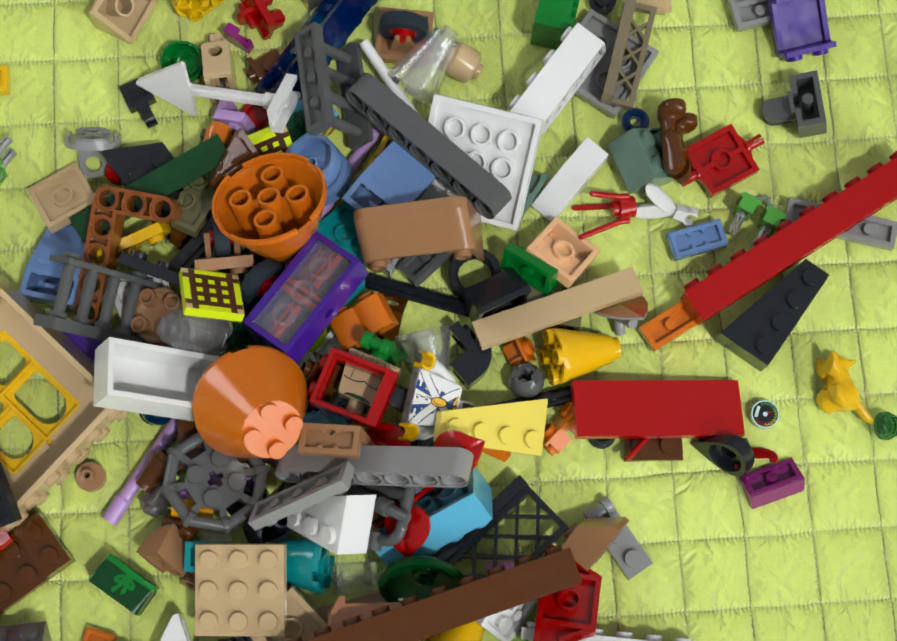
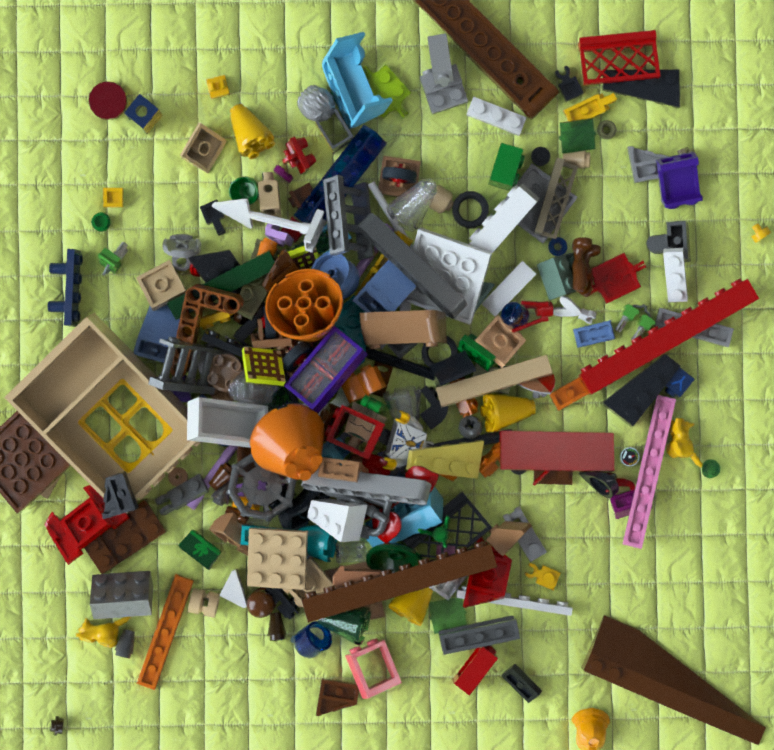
camera: 10 degrees right, 10 degrees up
light grey plate [248,461,355,531] -> none
none -> dark grey hinge [155,474,209,515]
none -> green plant [418,516,449,548]
none -> black tyre [452,191,489,228]
none -> clear blue head [501,302,530,329]
none -> yellow plate [524,563,561,591]
none -> bright pink plate [622,395,676,549]
none -> white plate [663,248,688,302]
none -> dark blue brick [665,368,695,398]

